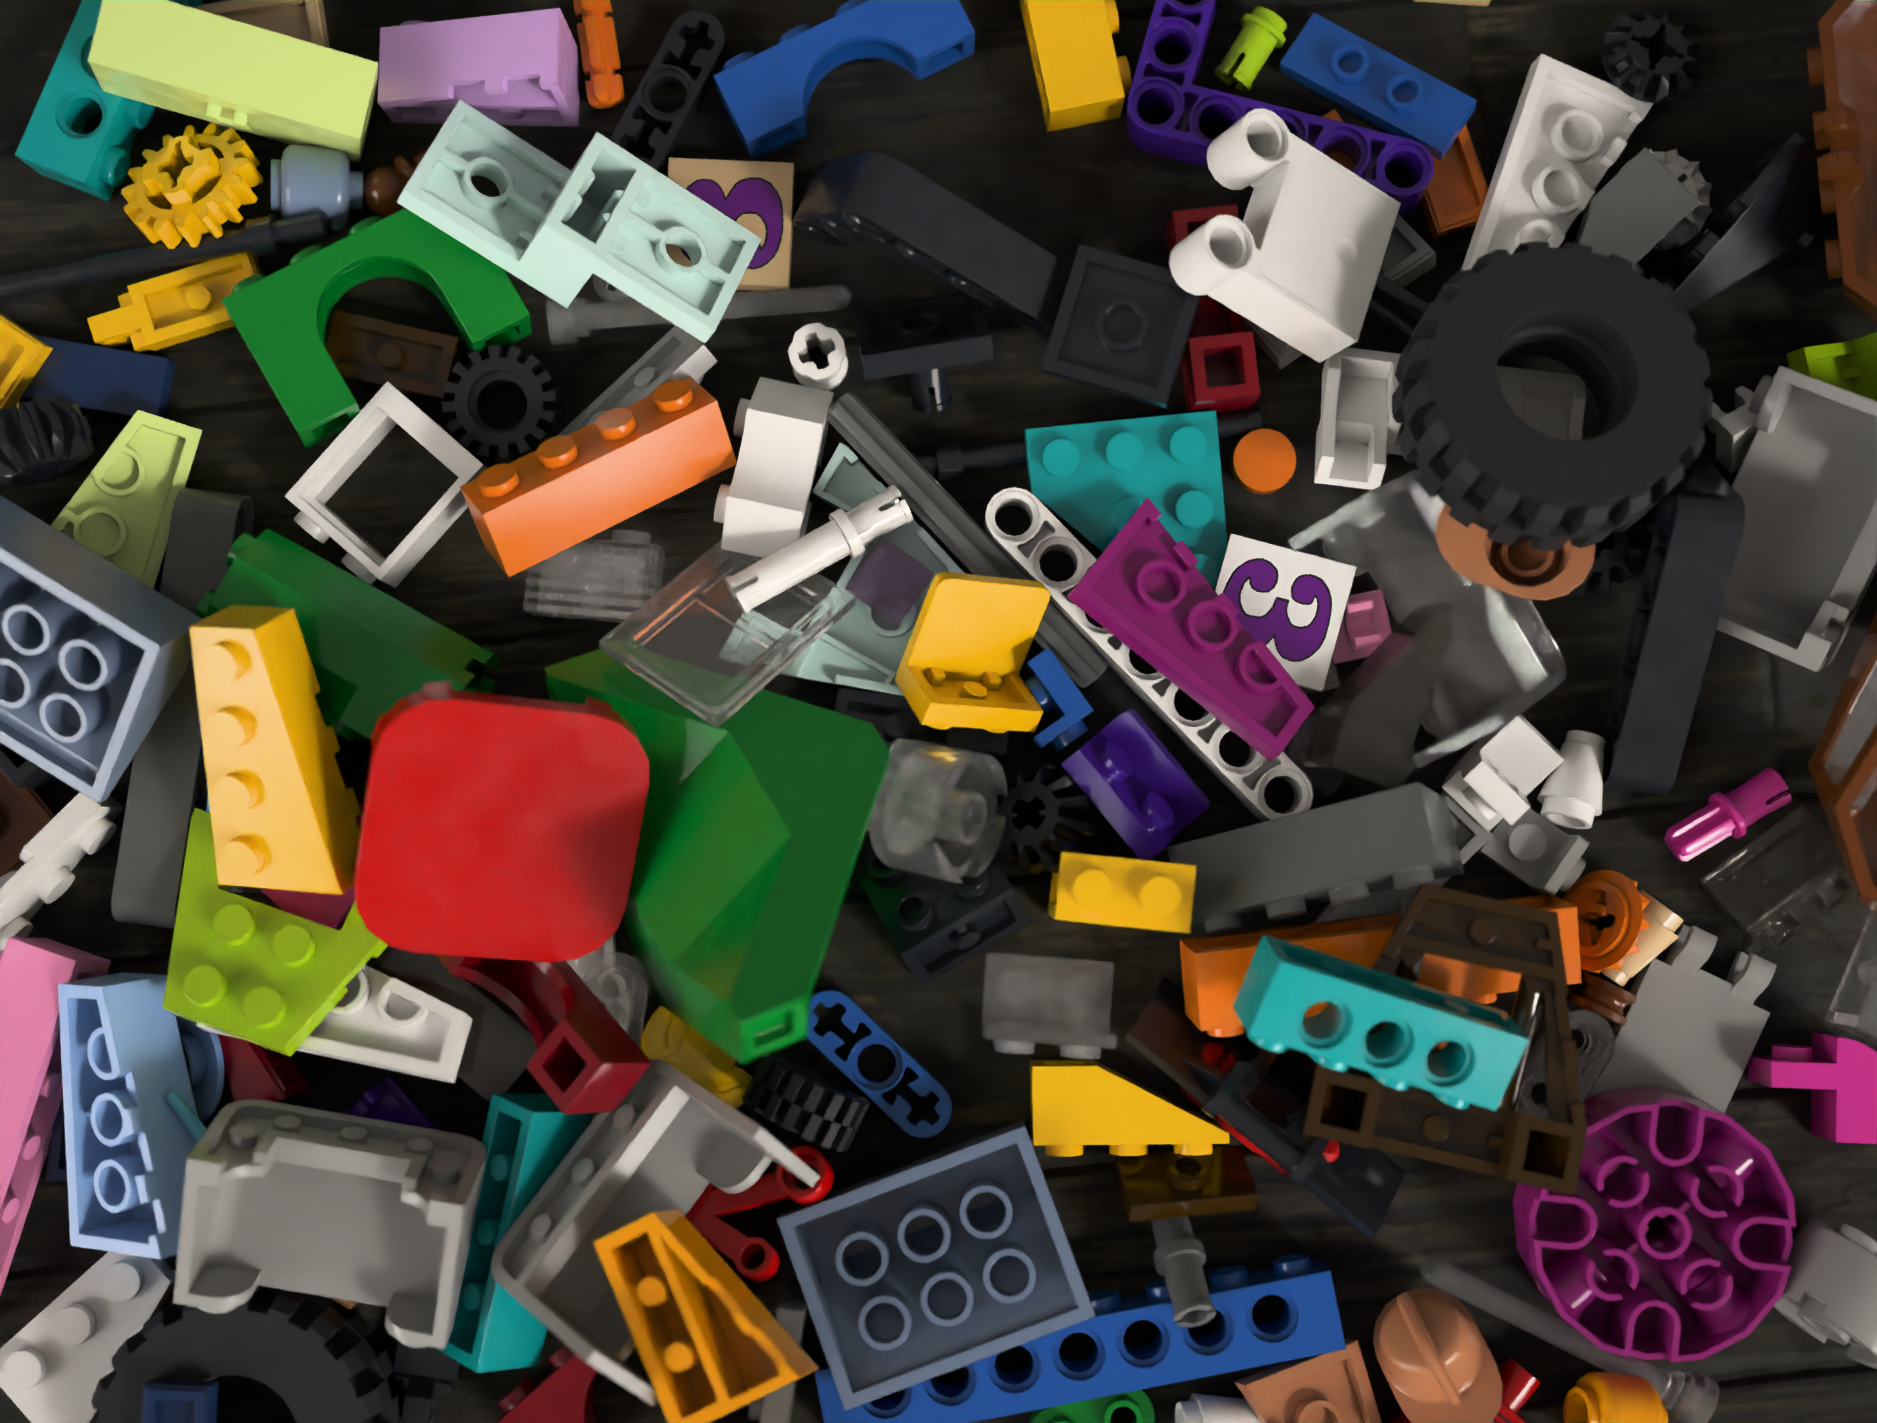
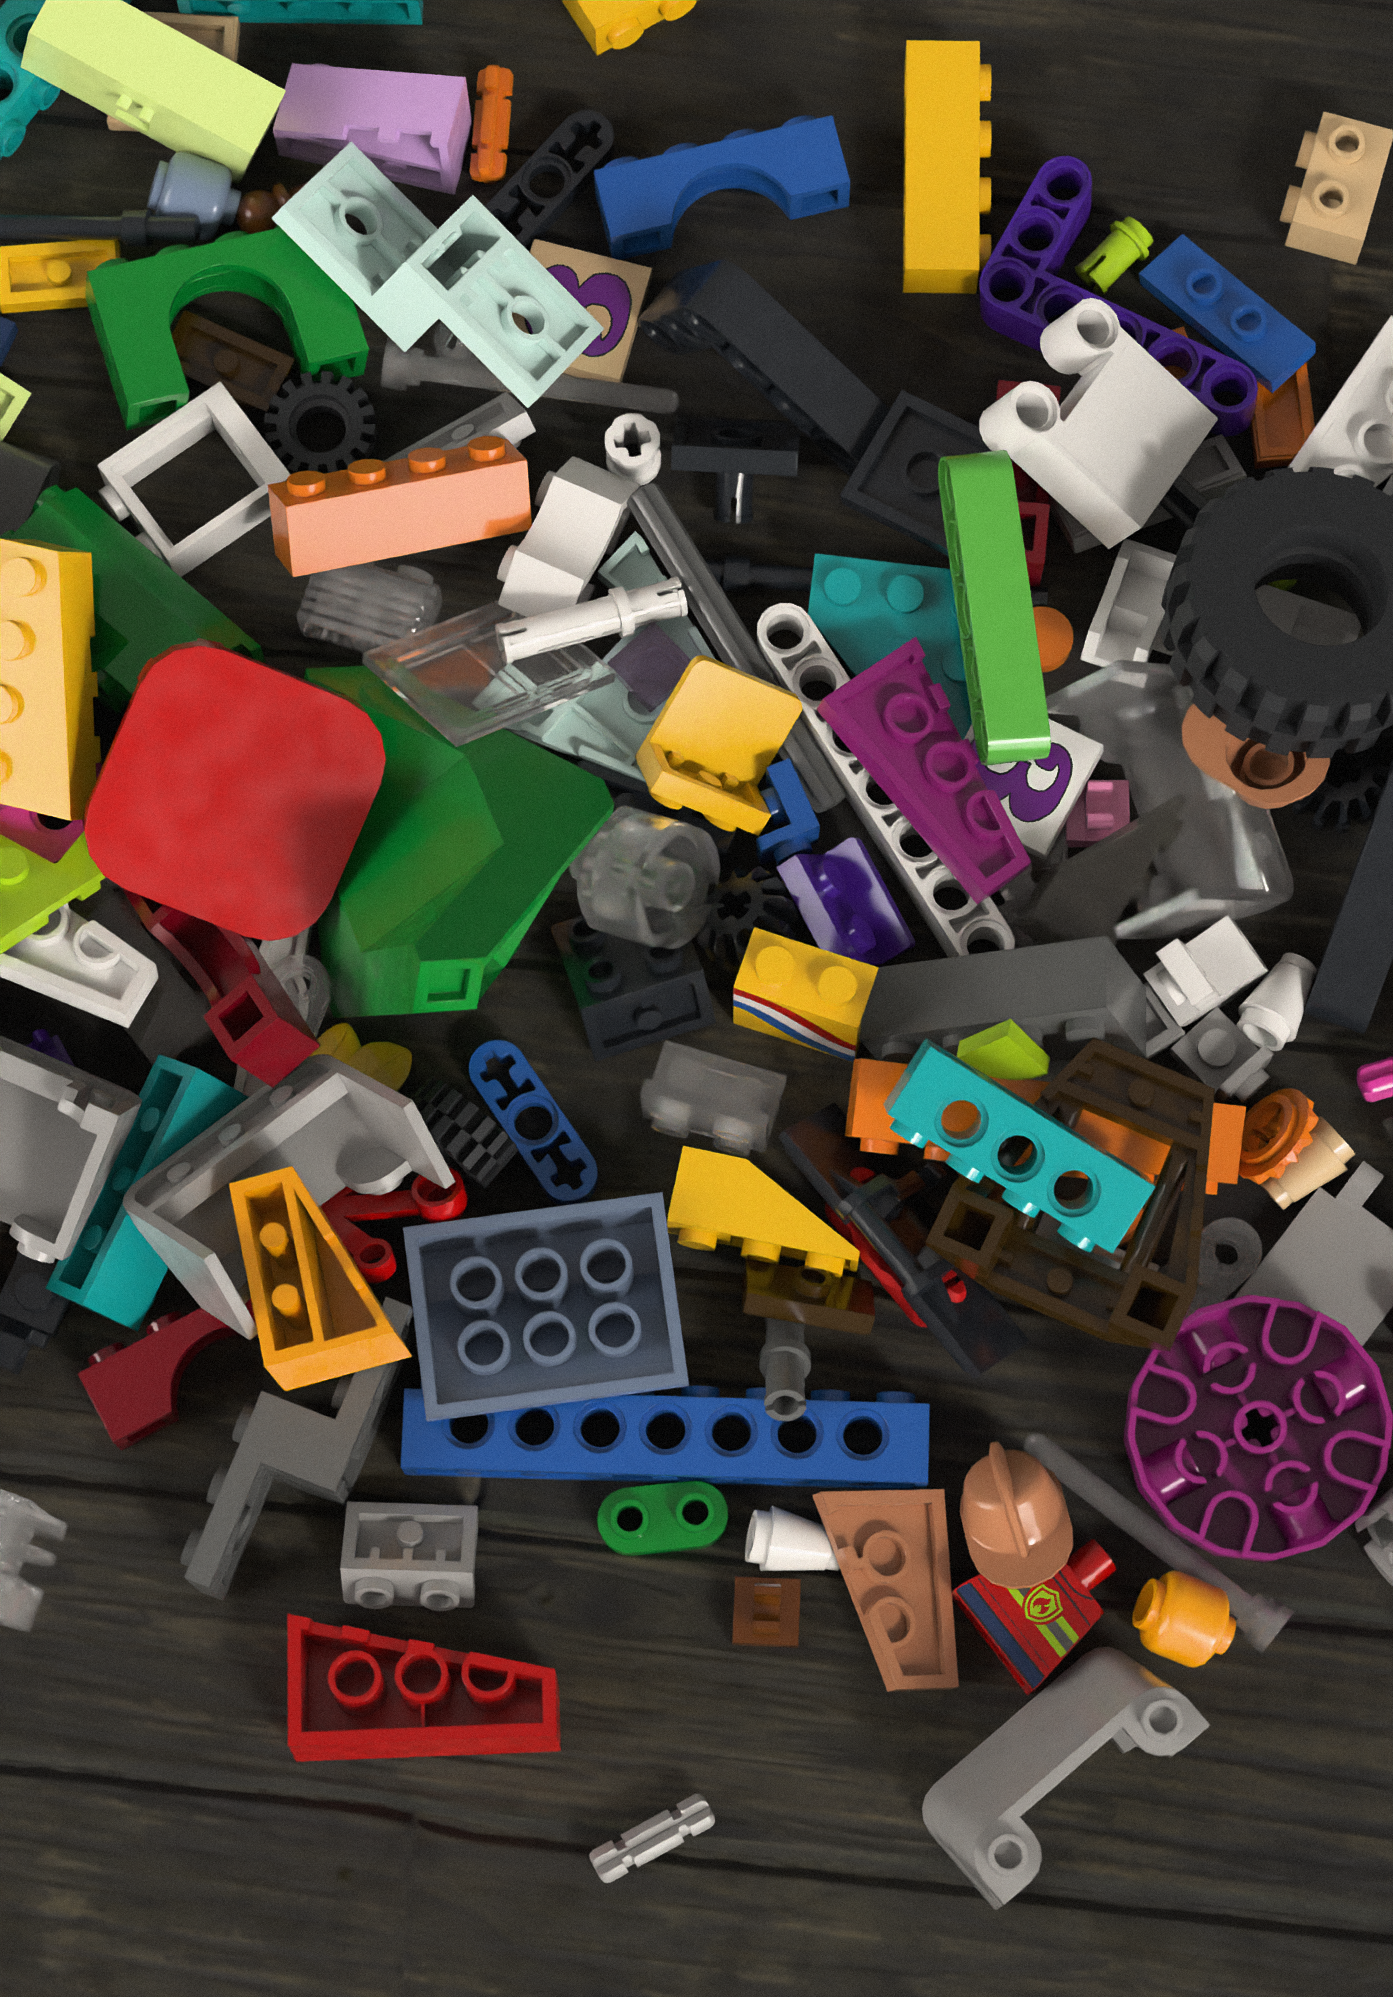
camera: 15 degrees right, 10 degrees down
yellow gear [121,123,263,249] -> none
reddish brown bush [1569,972,1637,1027] -> none
none -> bright green beam [938,450,1051,766]
none -> lime tile [956,1019,1050,1080]

